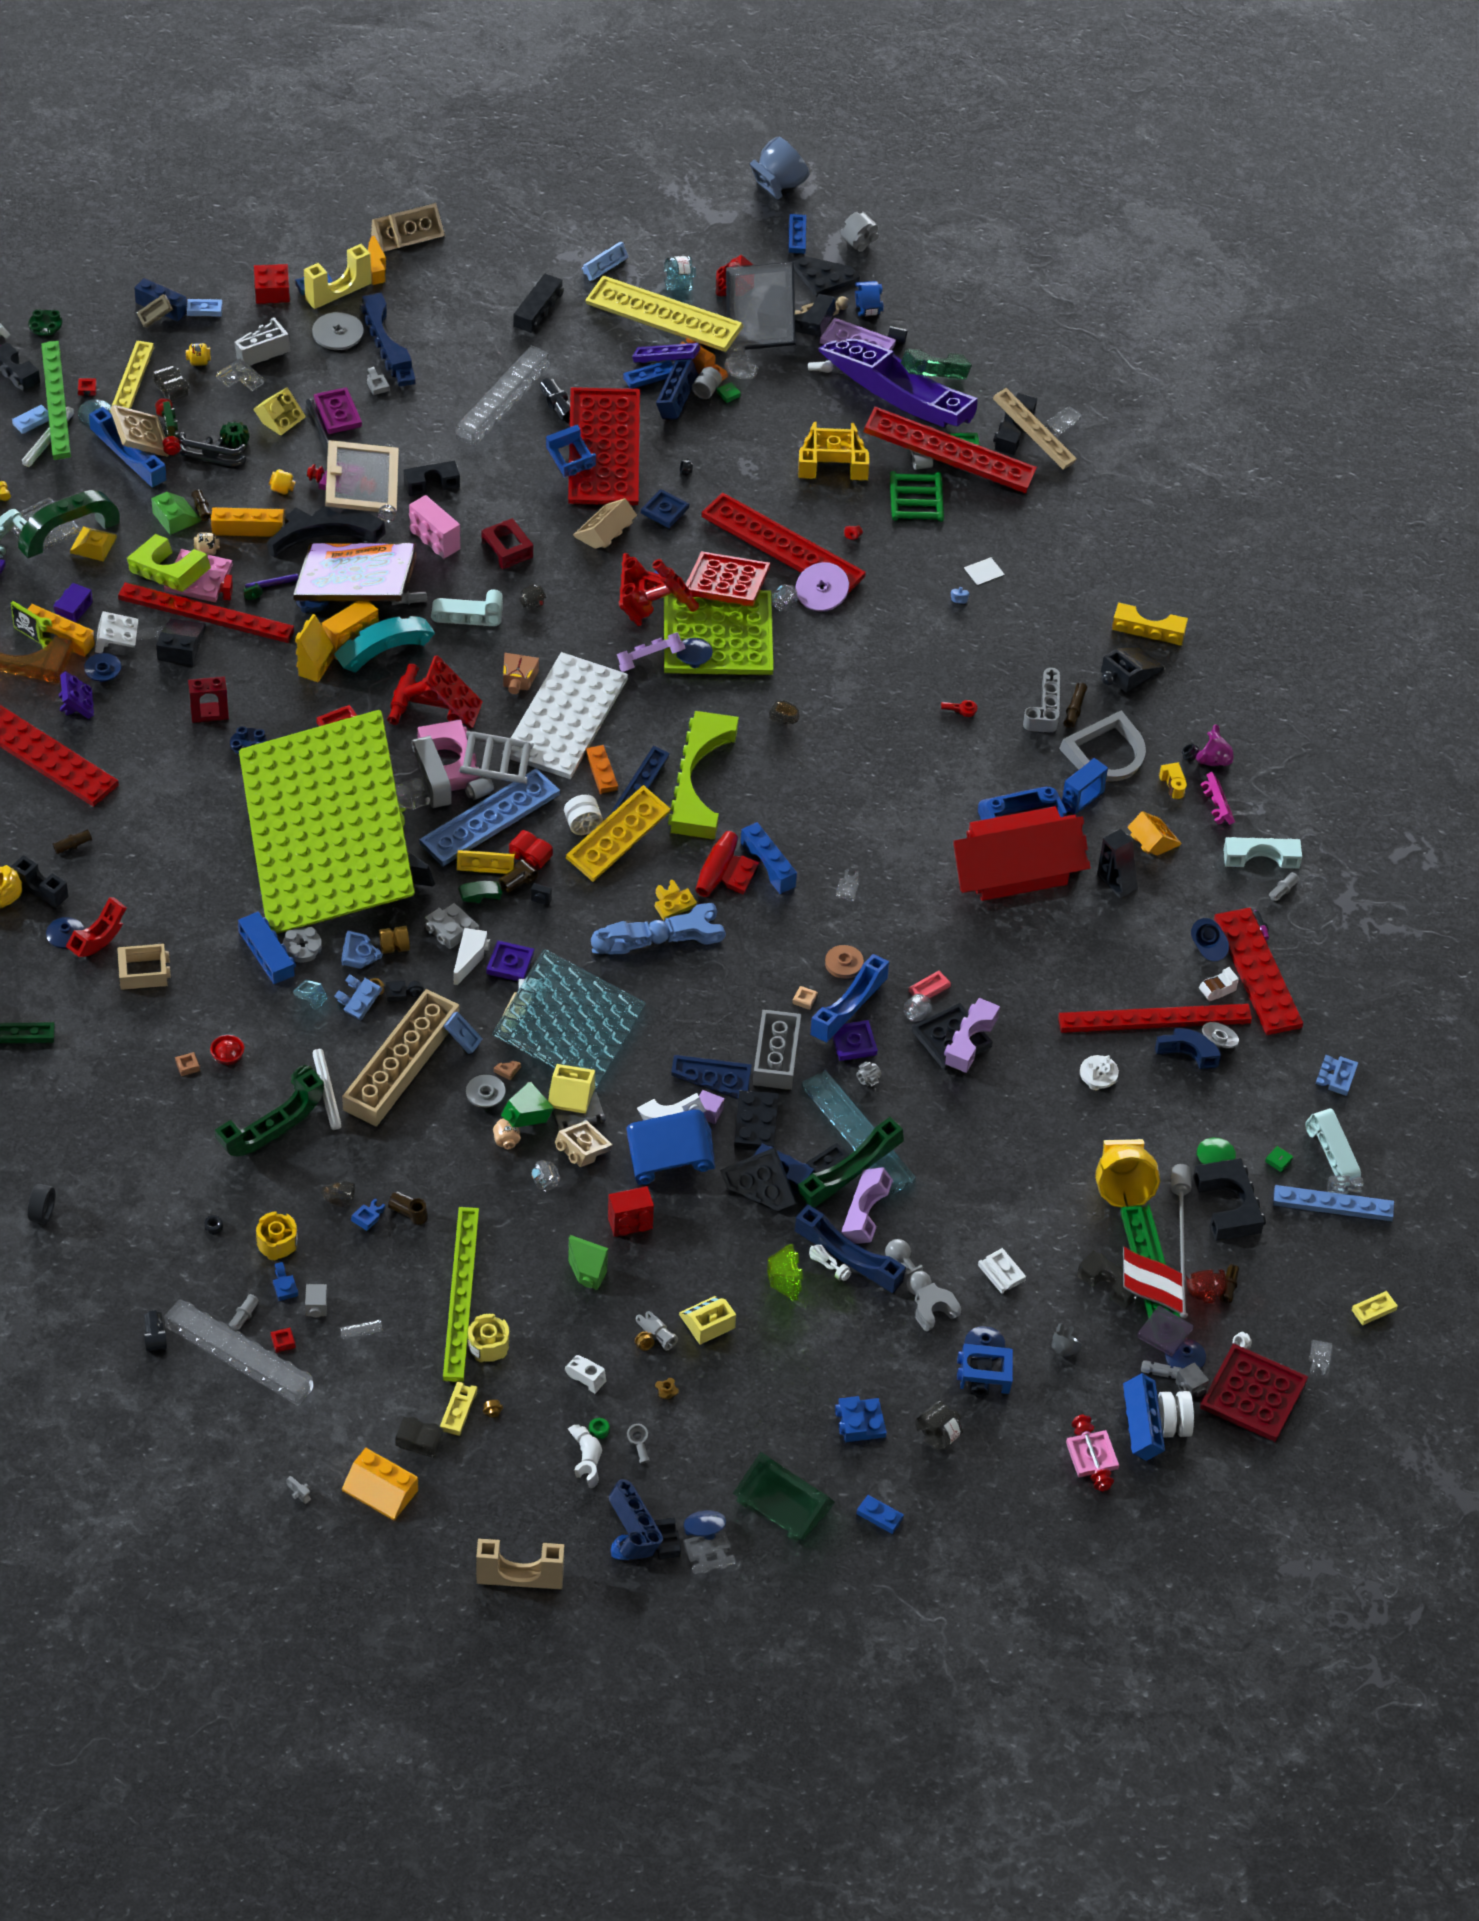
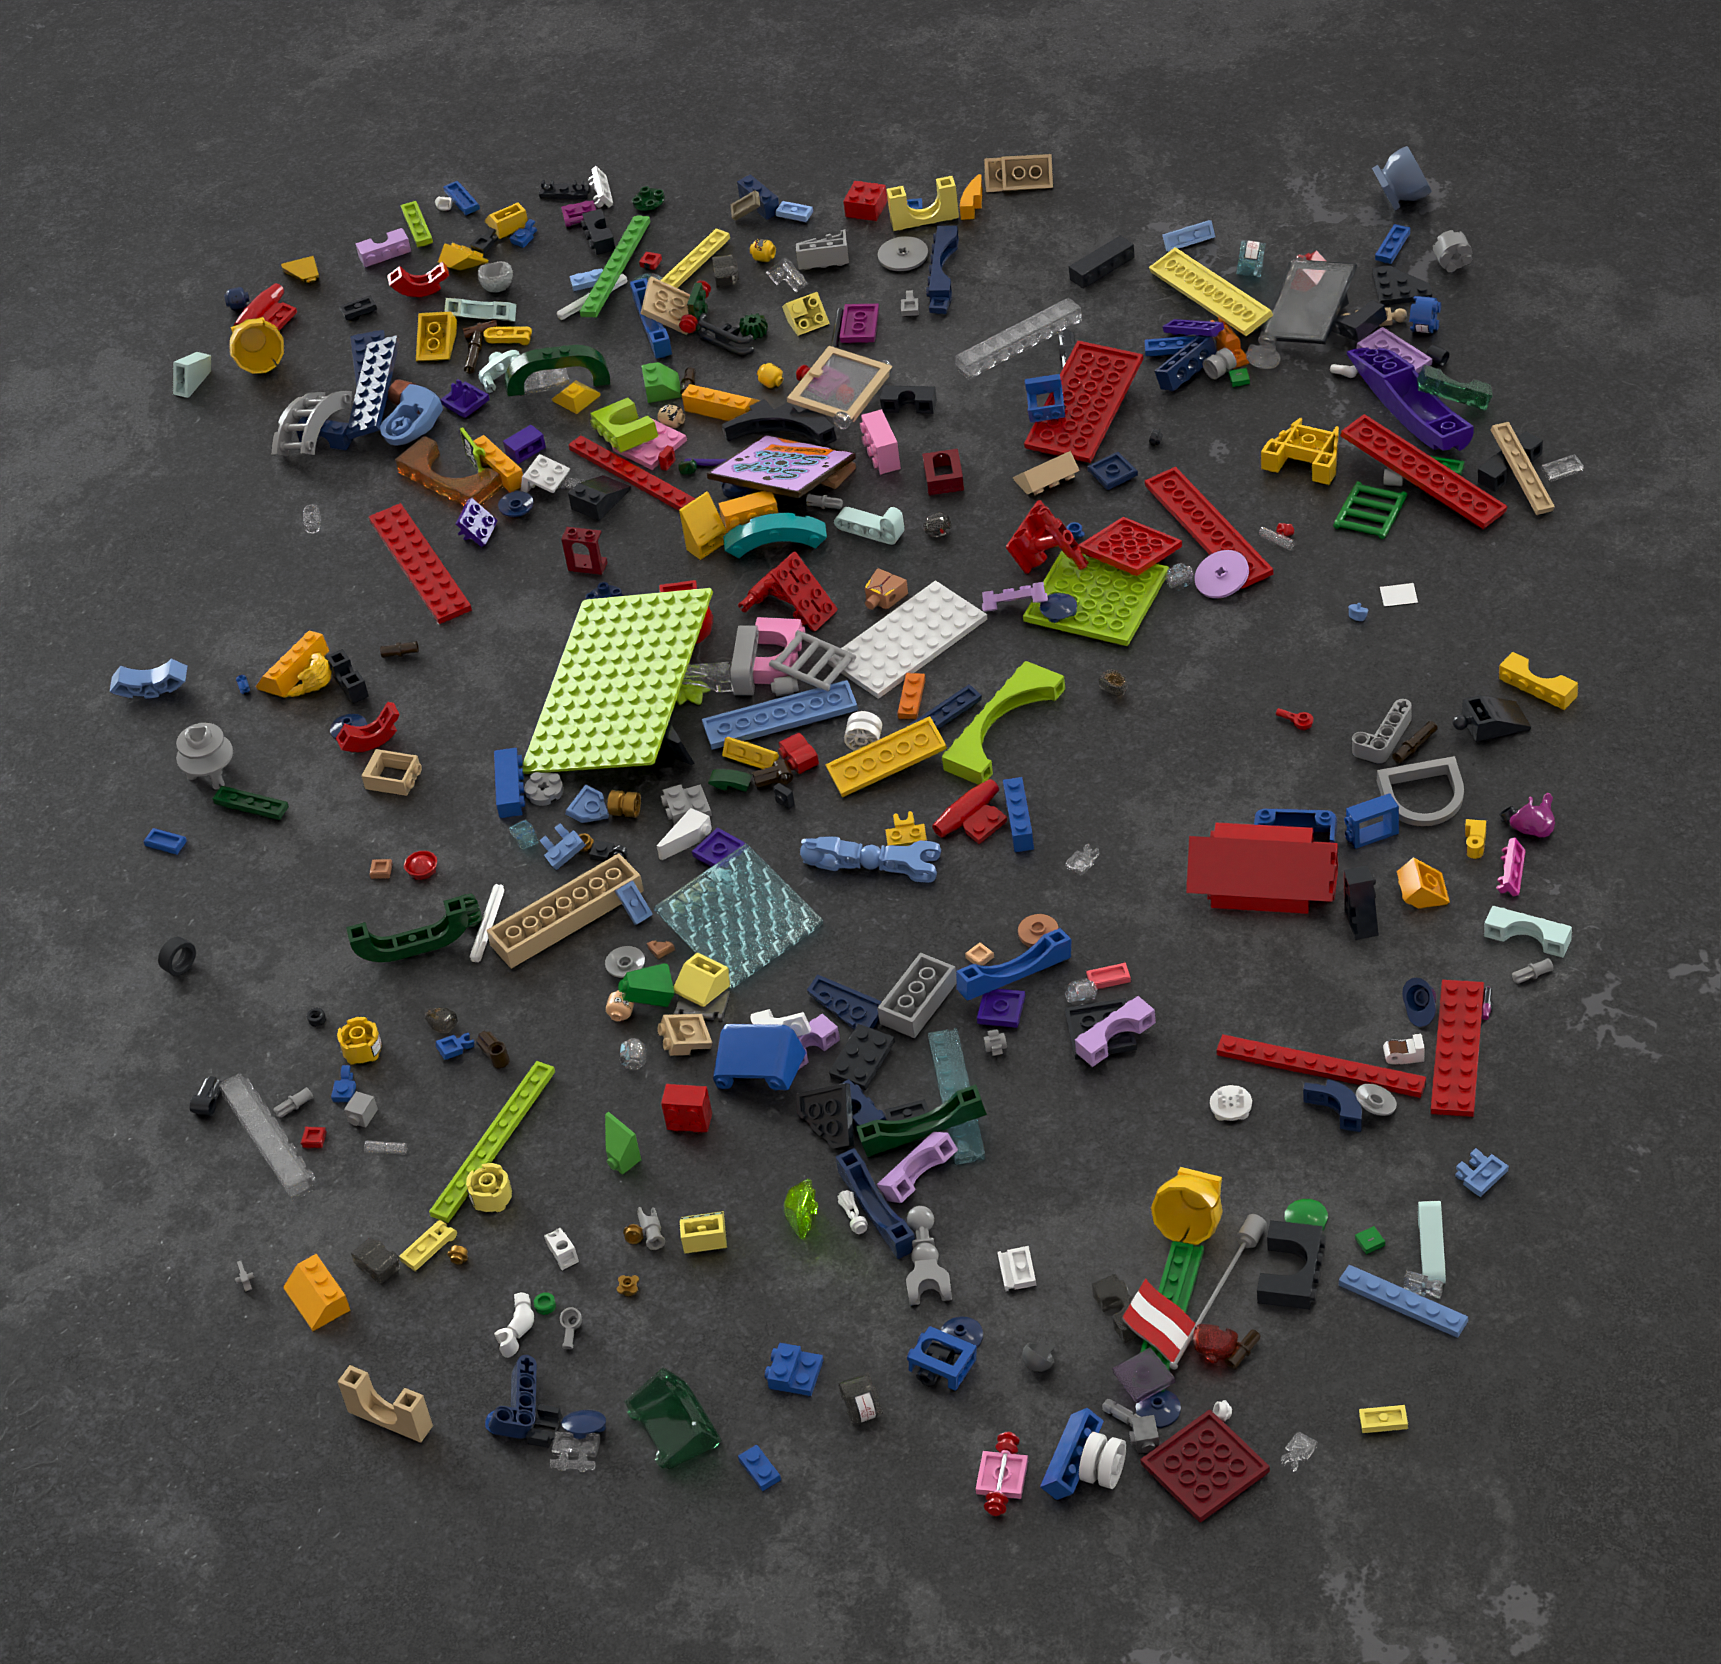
camera: 35 degrees right, 5 degrees down
none -> clear piece [1259,527,1296,551]

